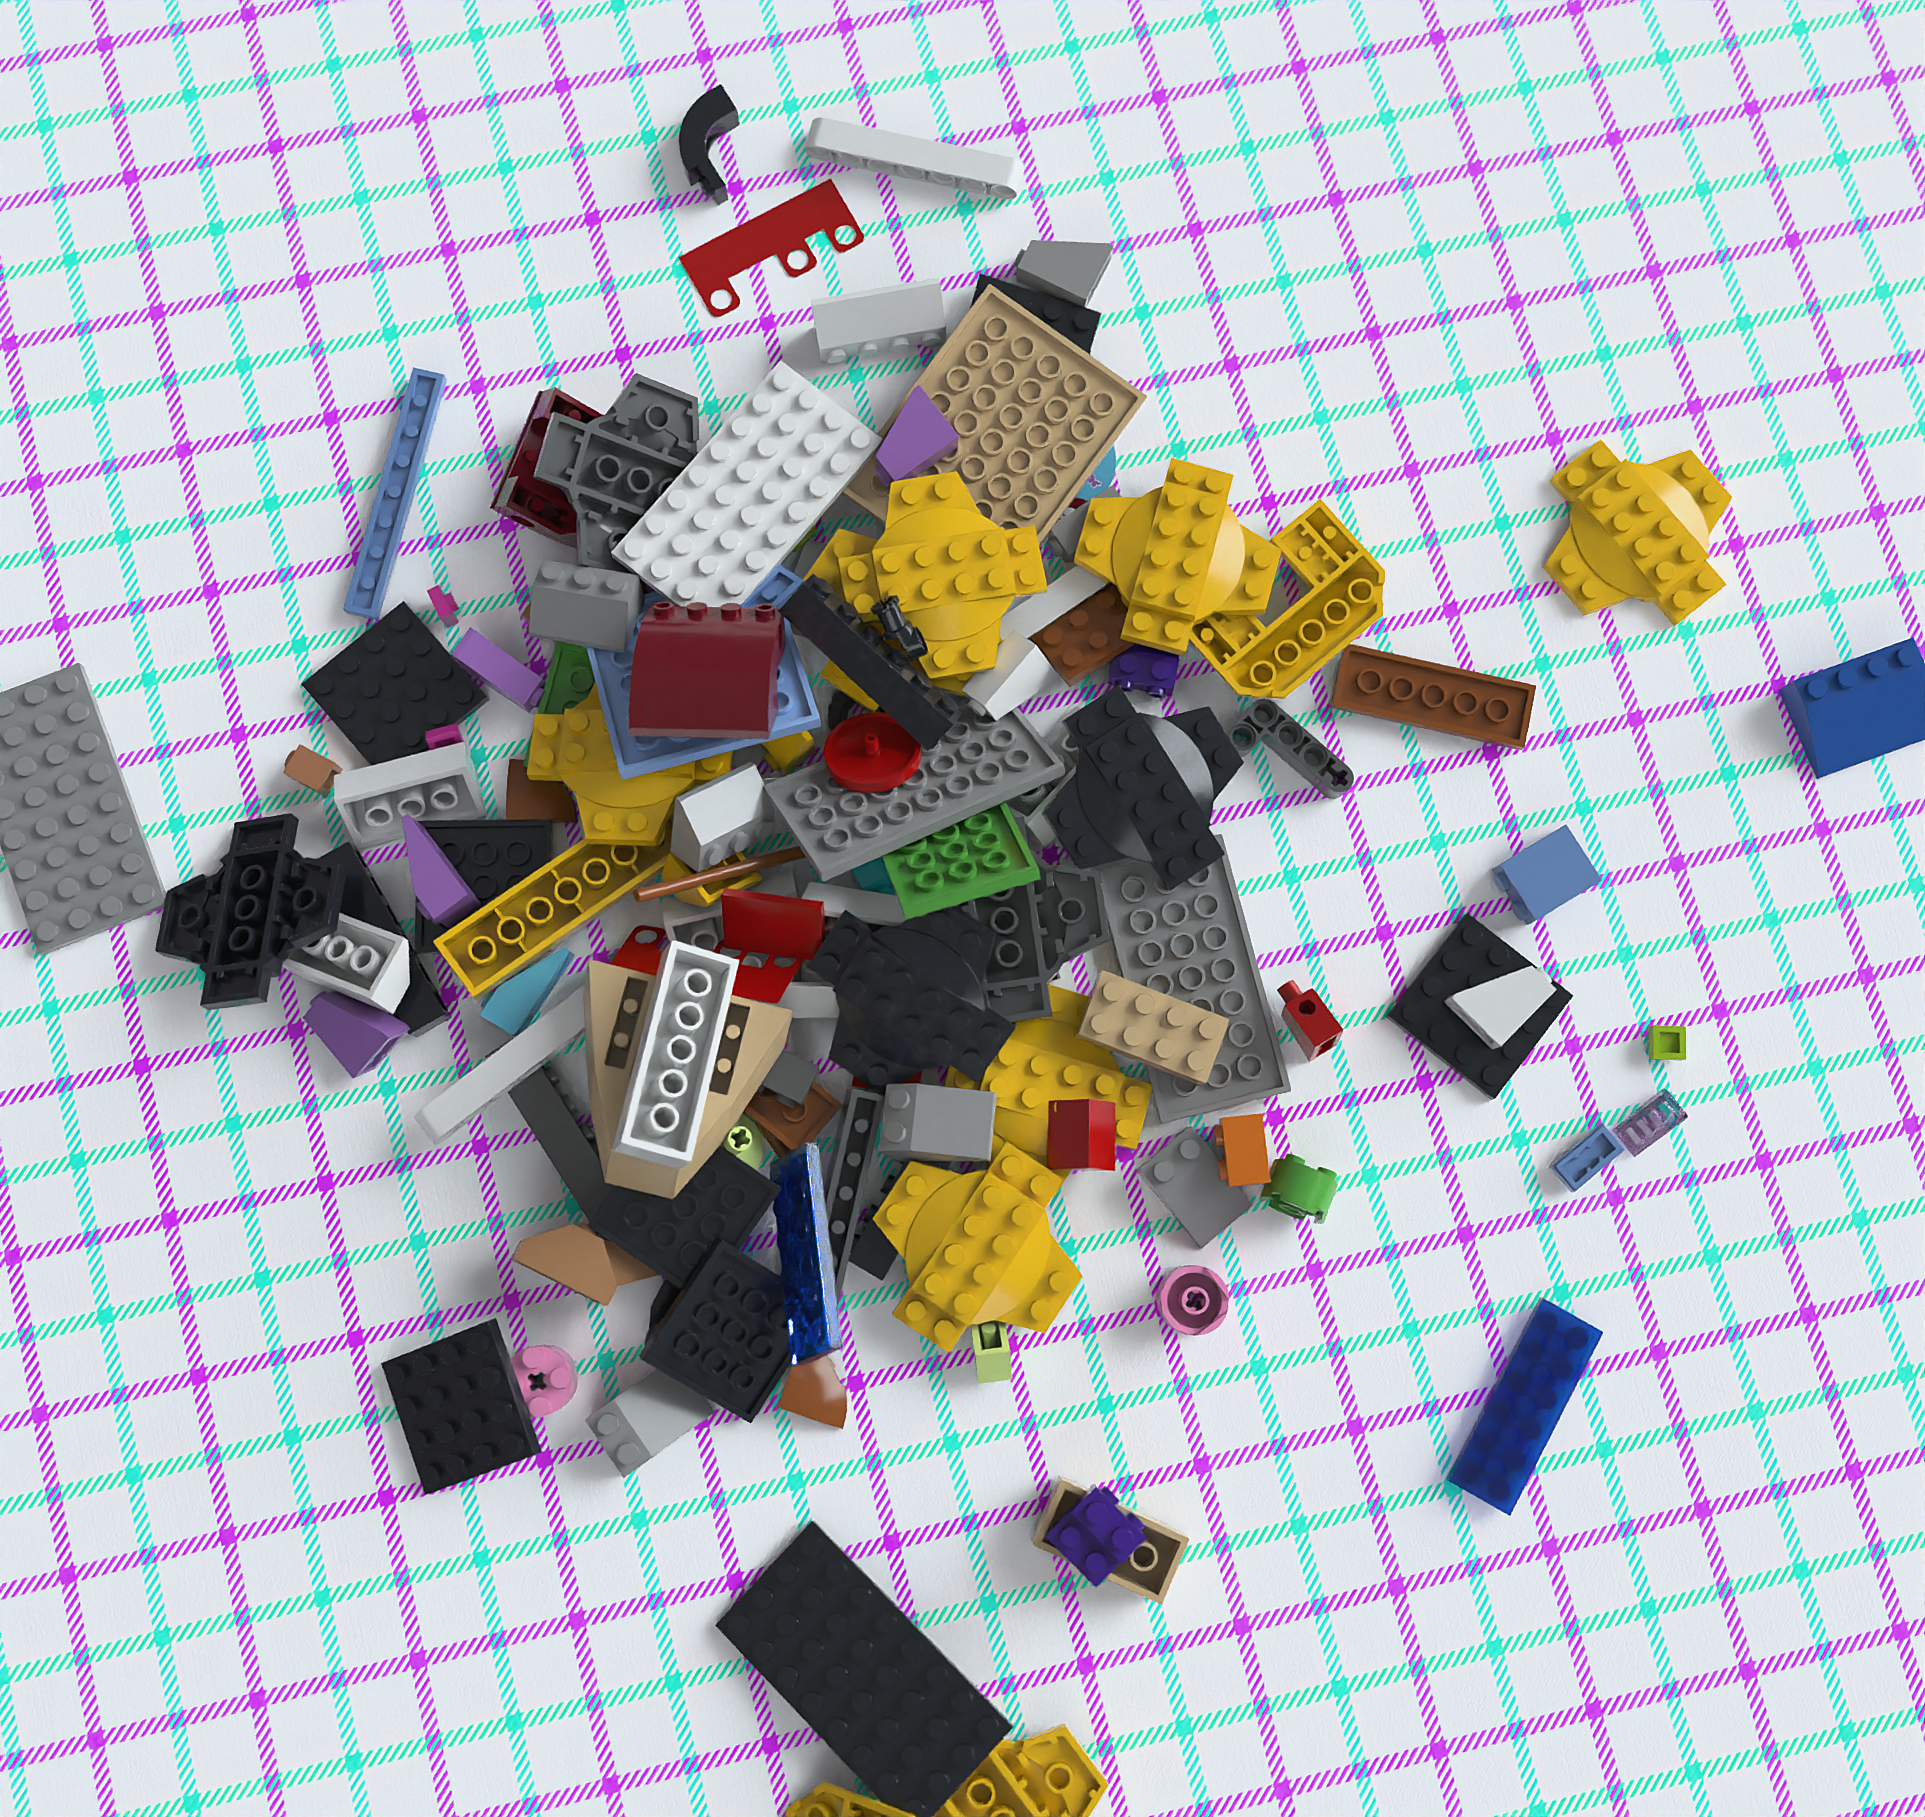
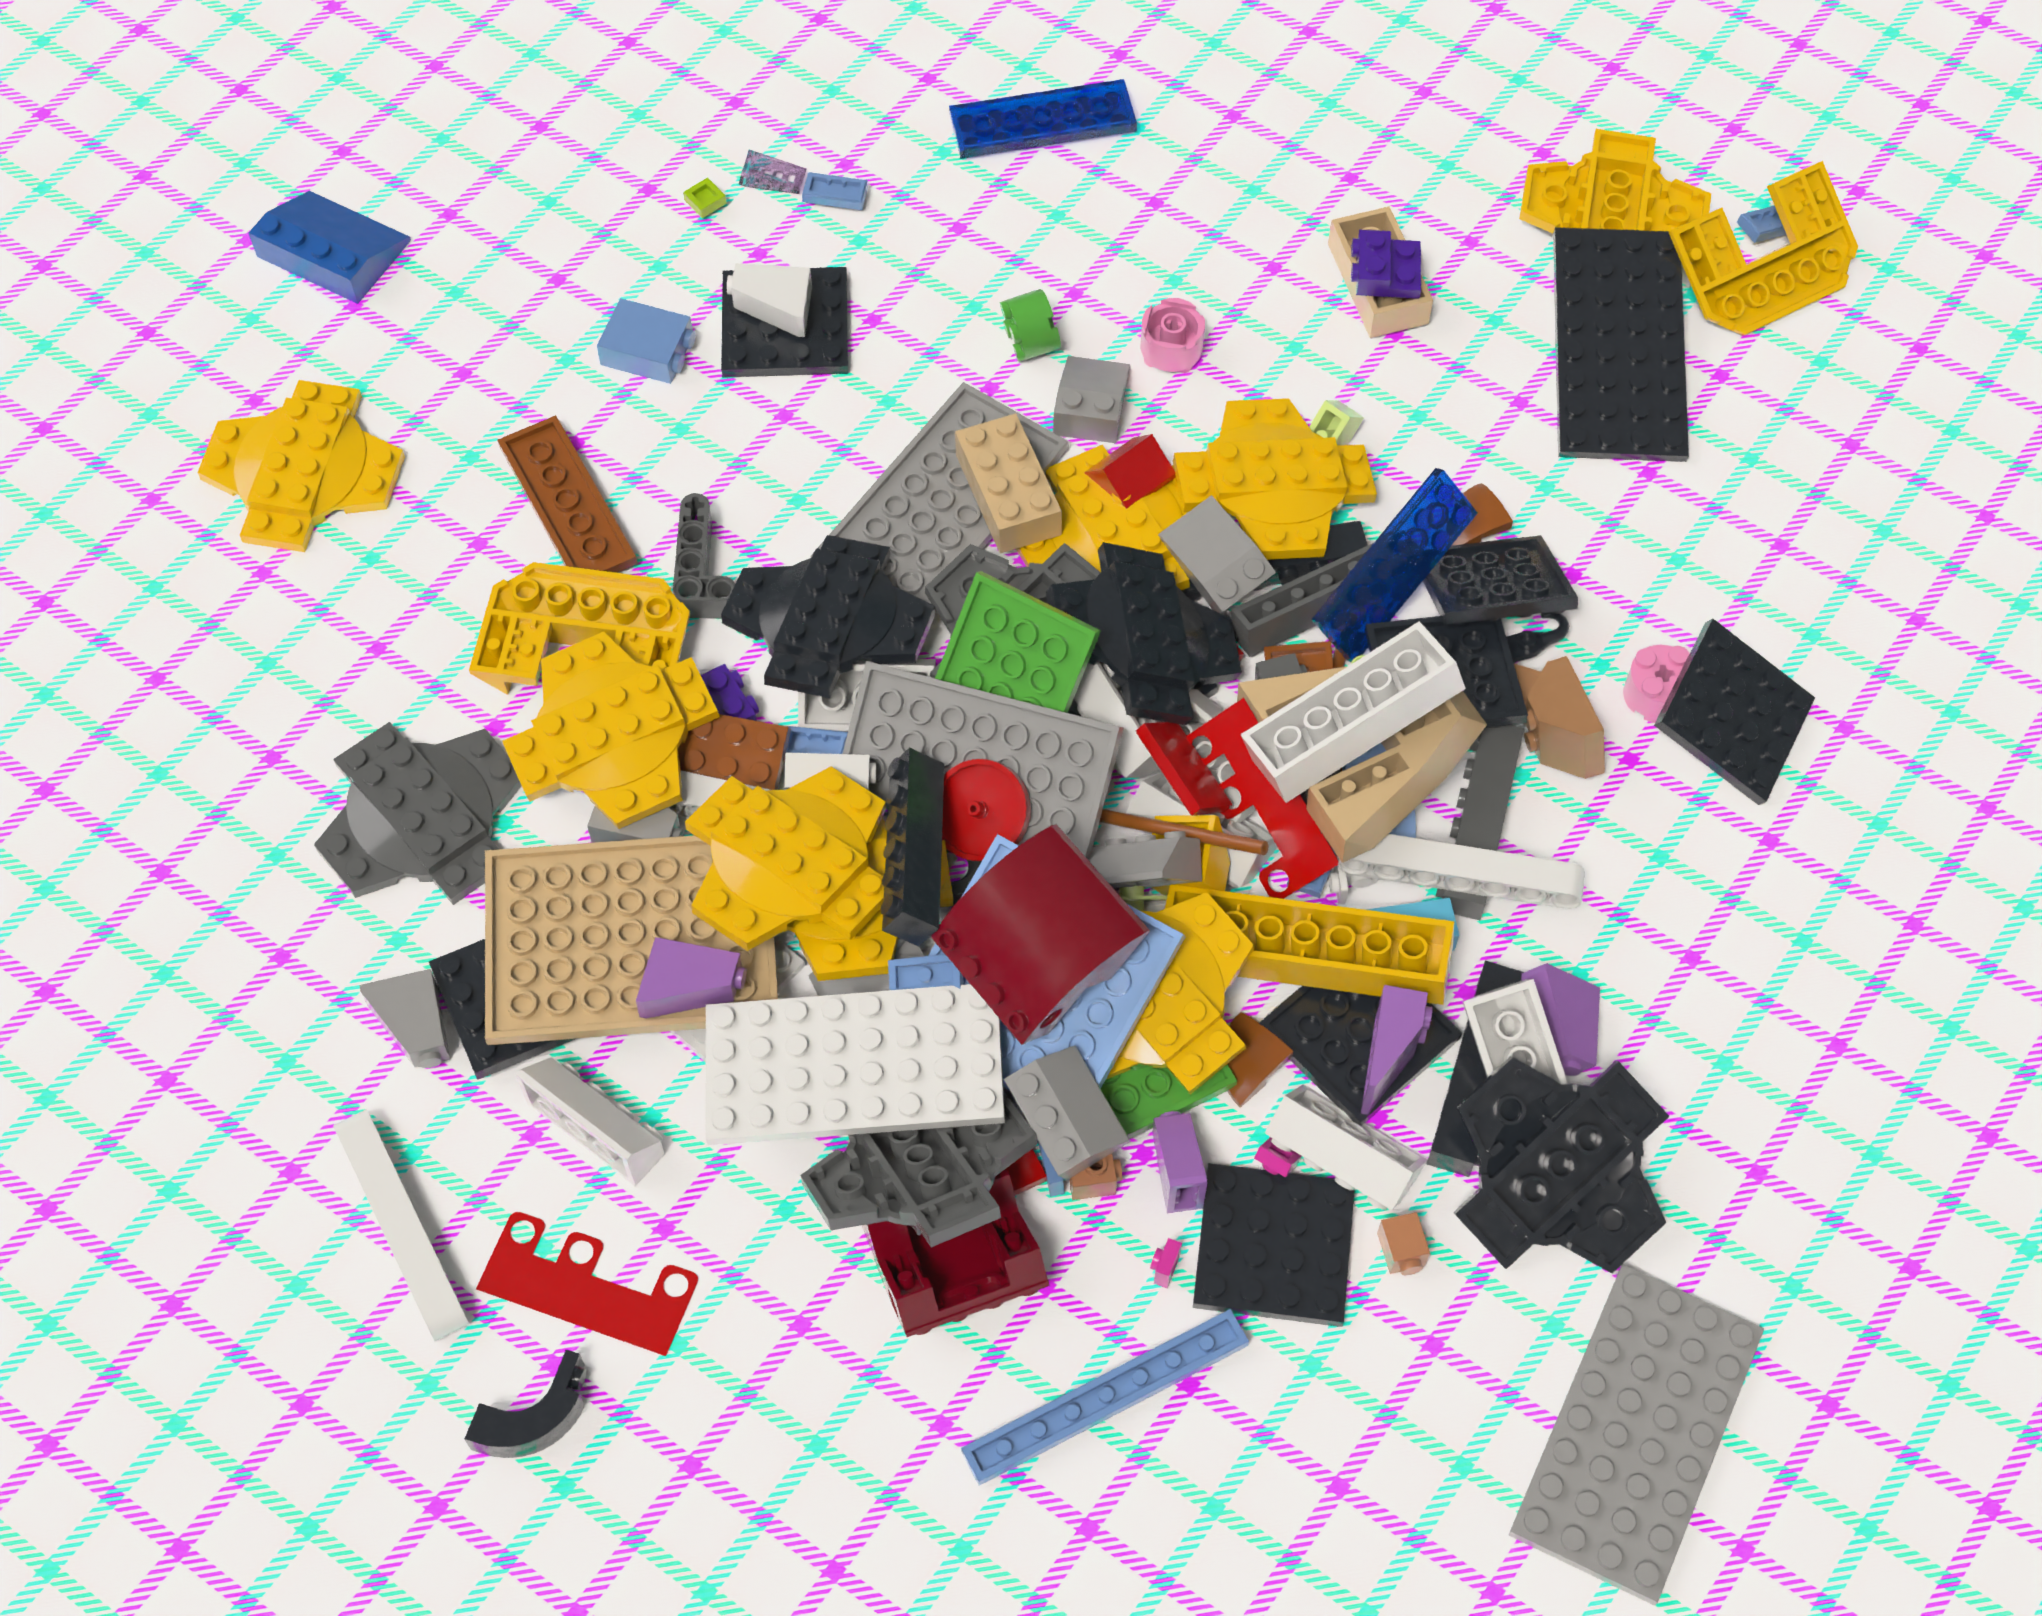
camera: 125 degrees left, 20 degrees down
light grey slope [585,1369,715,1478] -> none
black connector [870,595,929,661] -> none
orange slope [1214,1113,1271,1187] -> none
red torso [1277,980,1344,1062] -> none
none -> dark grey plate [313,721,522,905]
none -> medium blue plate [784,726,848,761]

